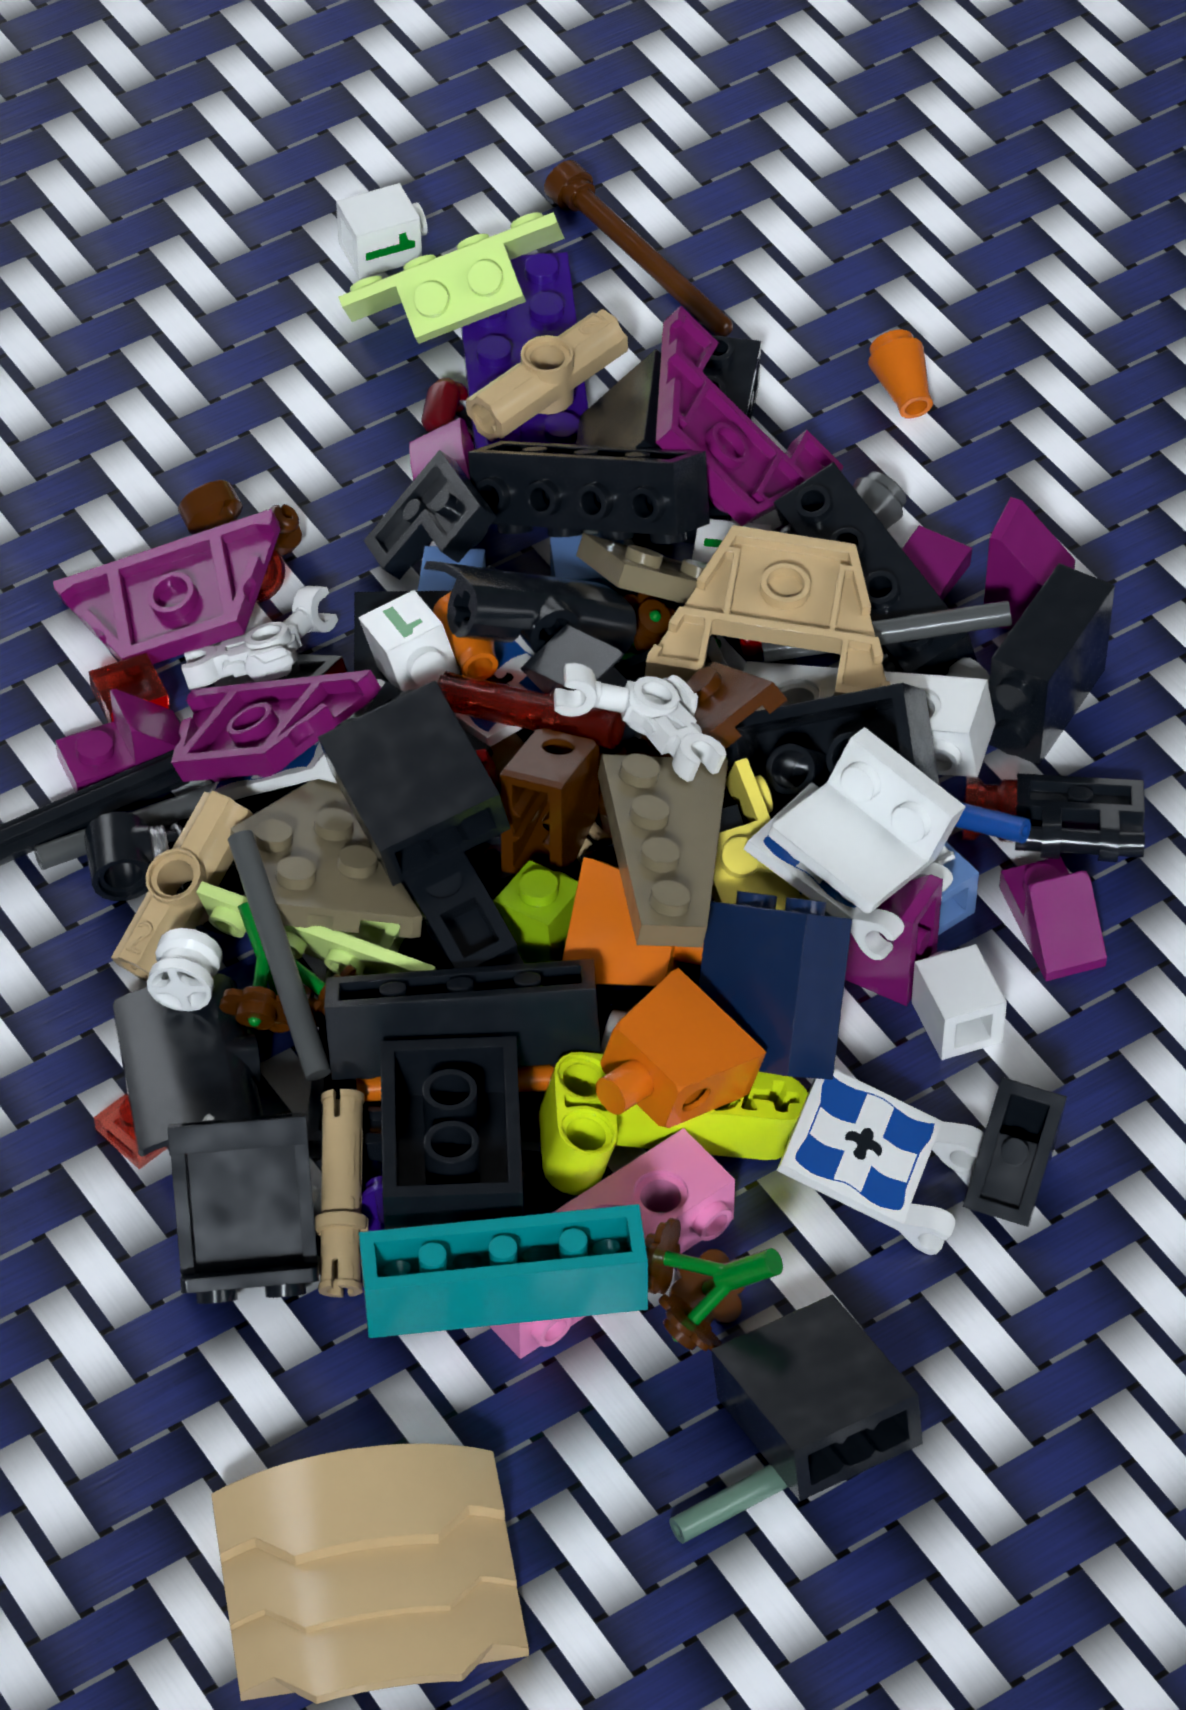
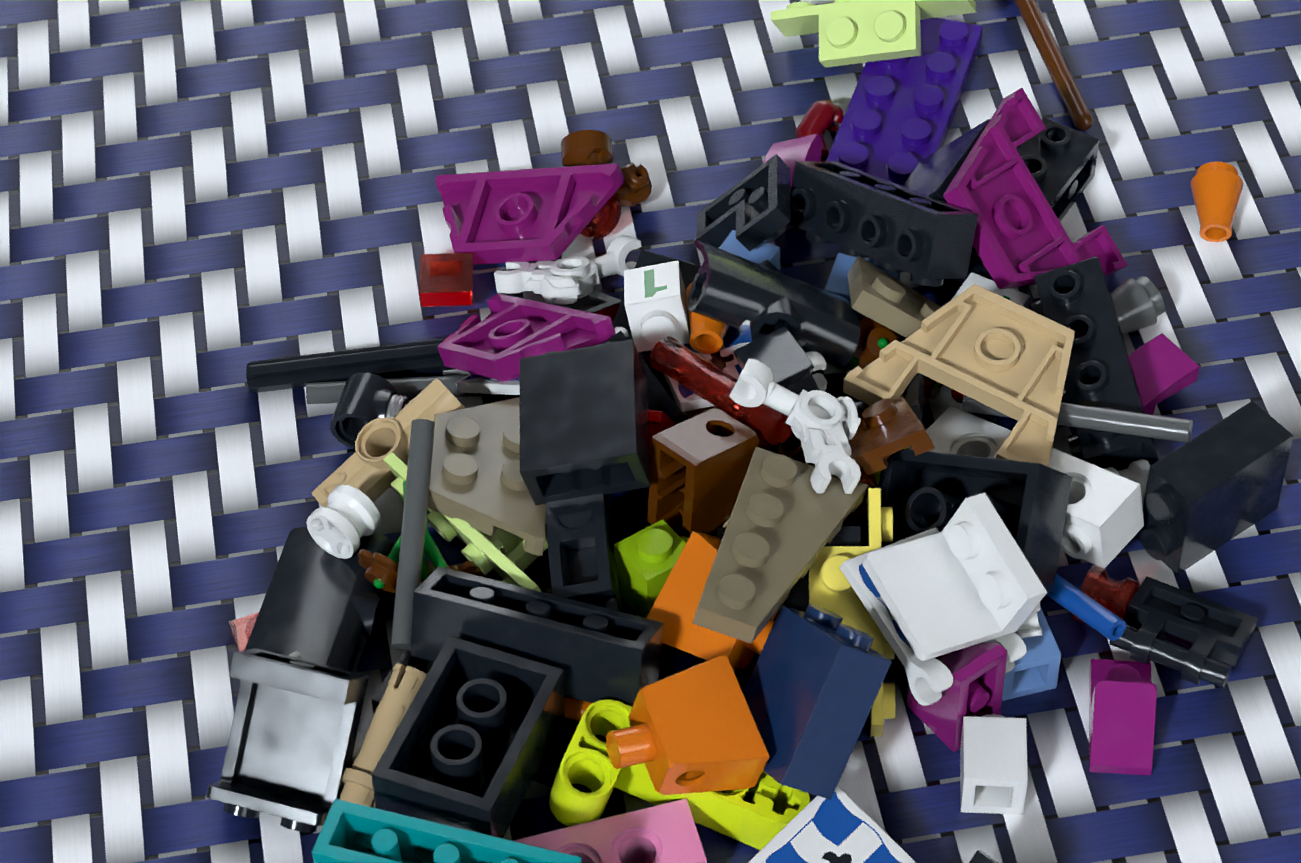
camera: 25 degrees right, 0 degrees up
magenta slope [55,689,181,792] -> none
tan piece [466,309,628,442] -> none
magenta slope [984,497,1075,631] -> none

